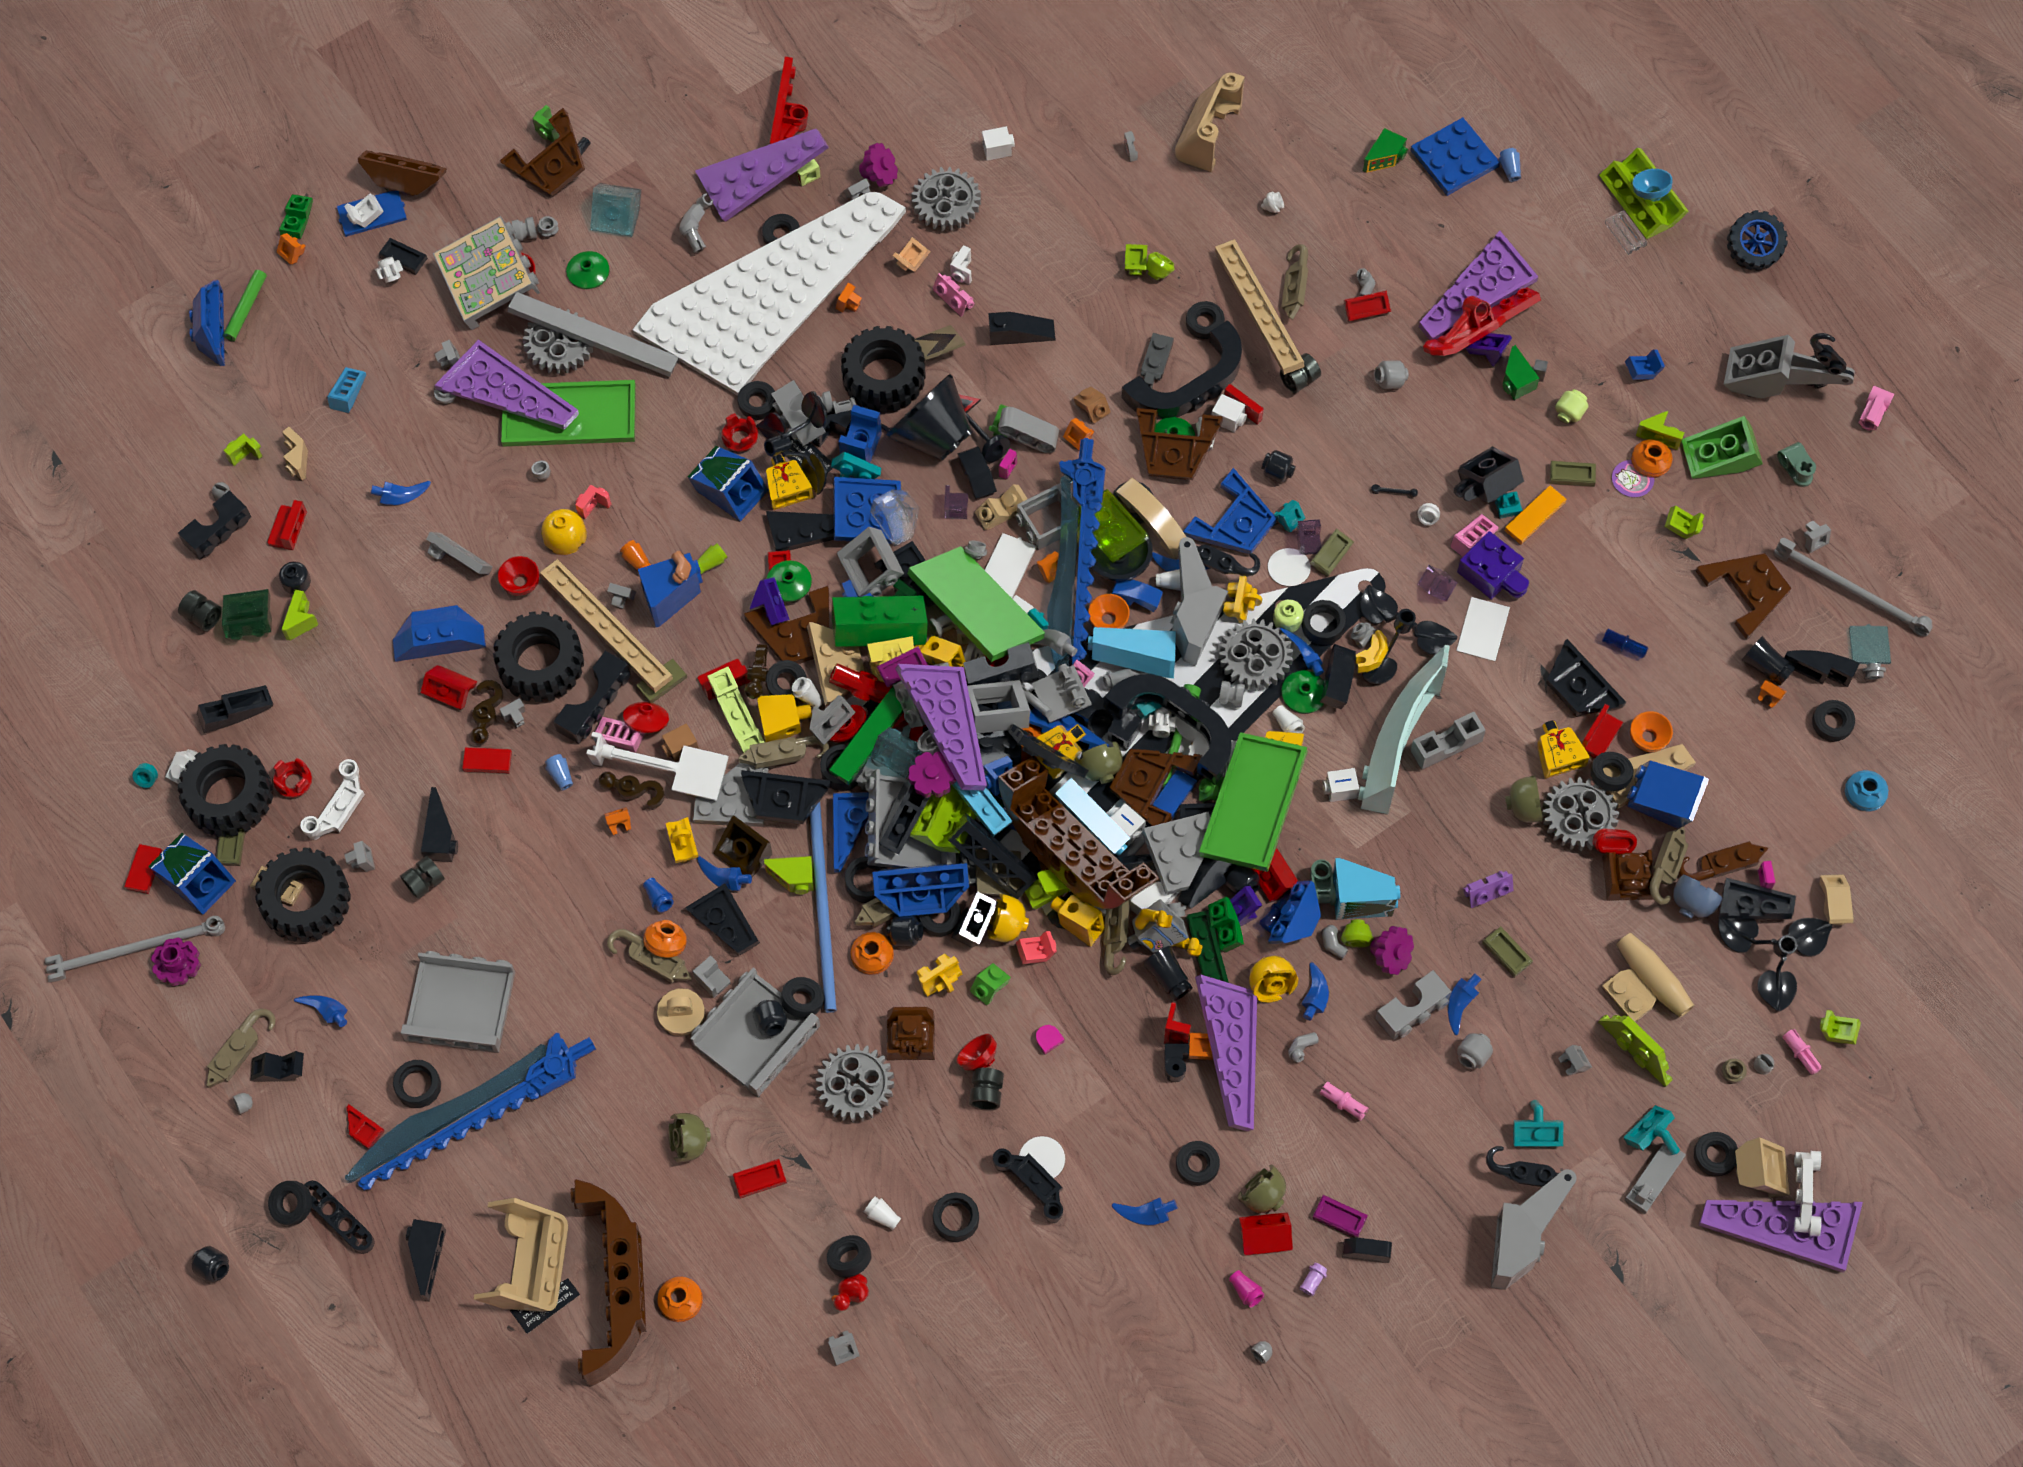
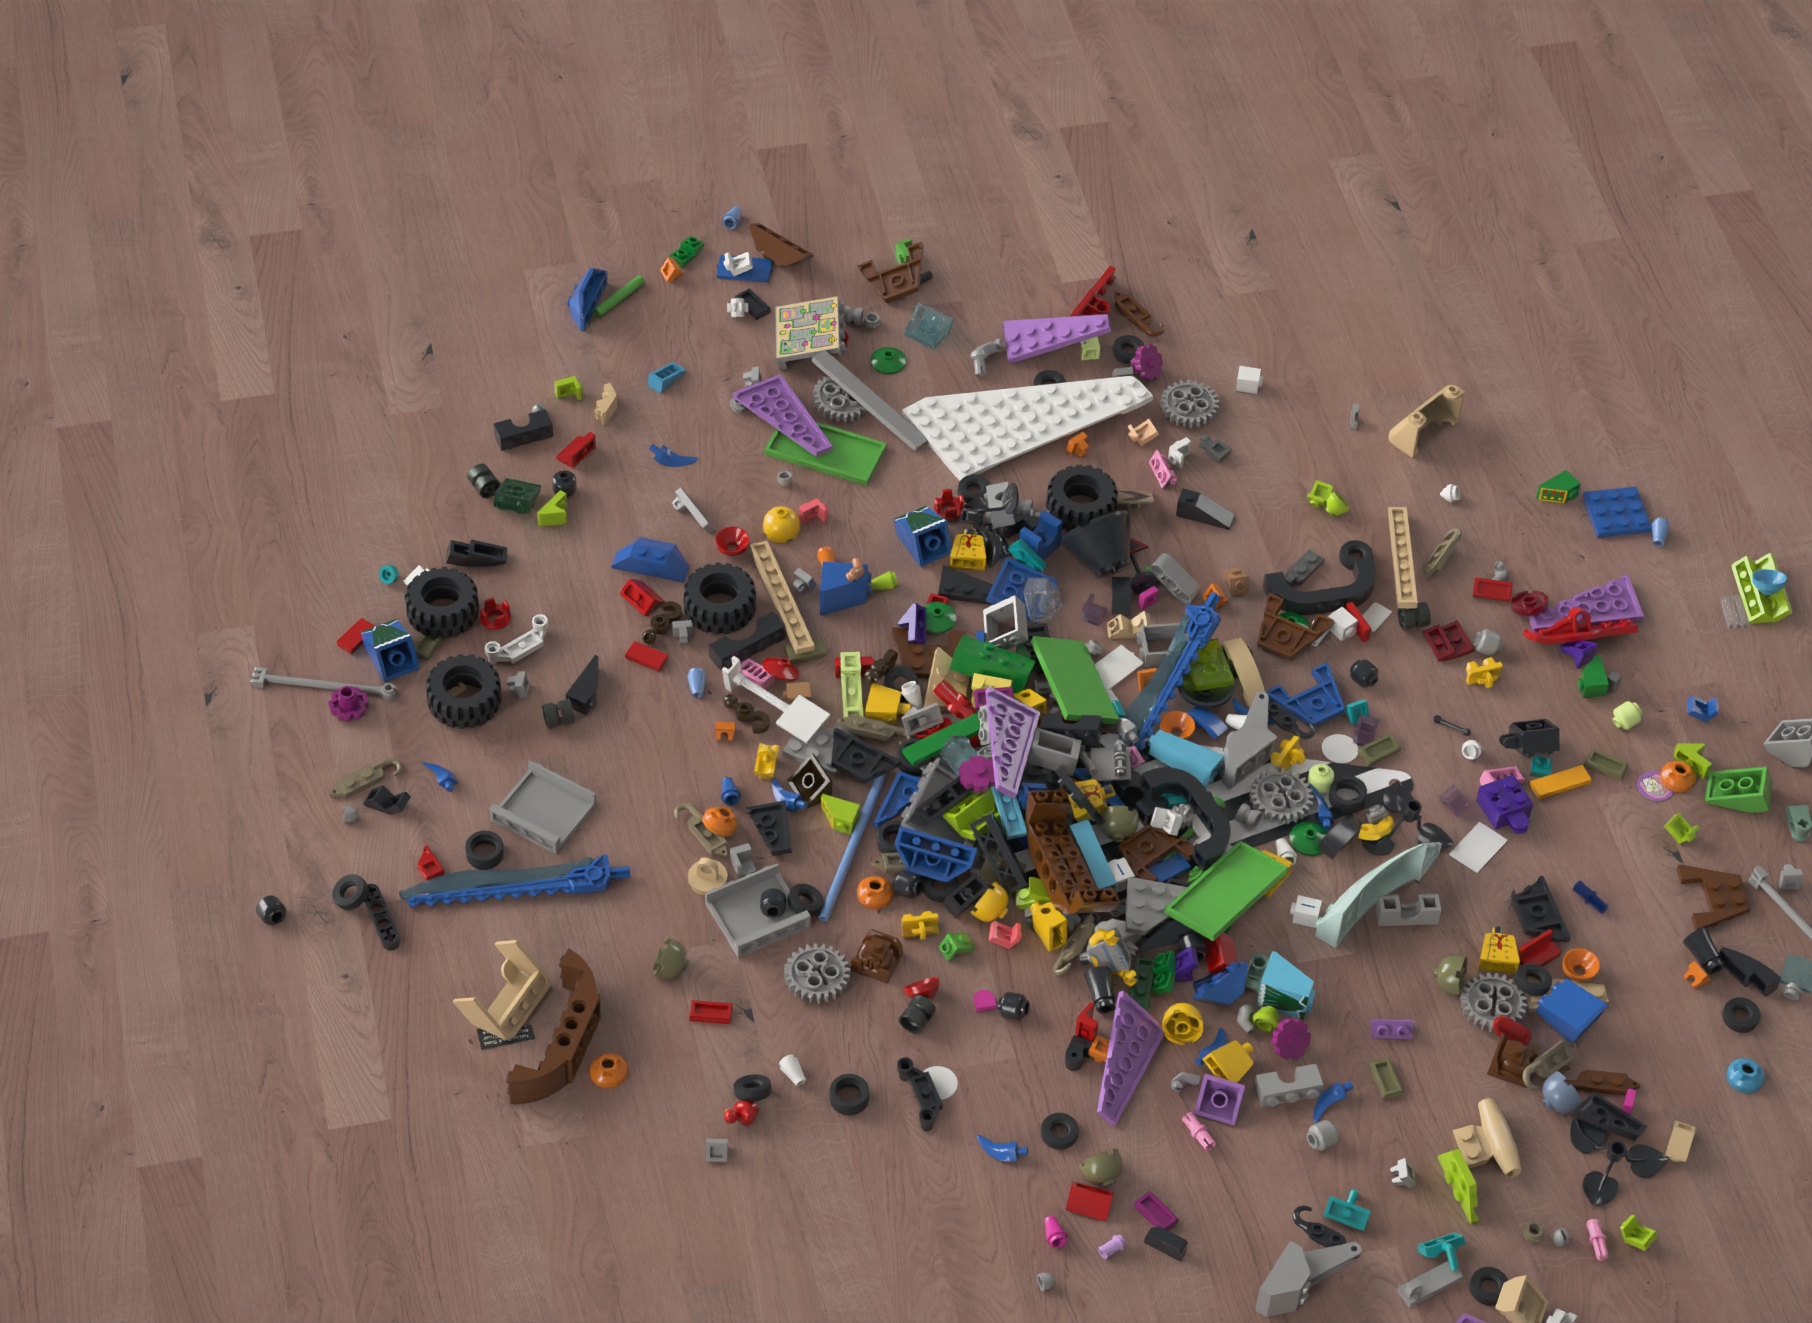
camera: 20 degrees right, 15 degrees down
black slope [406,1219,446,1301] -> none
none -> medium blue cone [722,206,742,229]
none -> black head [998,992,1030,1020]
none -> black tyre [1113,335,1144,364]
none -> reddish brown plate [1114,291,1165,337]
none -> white bracket [1150,807,1182,836]
none -> medium lavender slope [1194,1074,1245,1126]
none -> dark grey plate [1199,434,1232,463]
none -> yellow torso [1202,1040,1254,1083]
none -> white sticker [1362,602,1392,632]
none -> dark red slope [1422,620,1474,661]
none -> yellow hips [1466,657,1503,688]
none -> dark red tile [1511,591,1549,616]

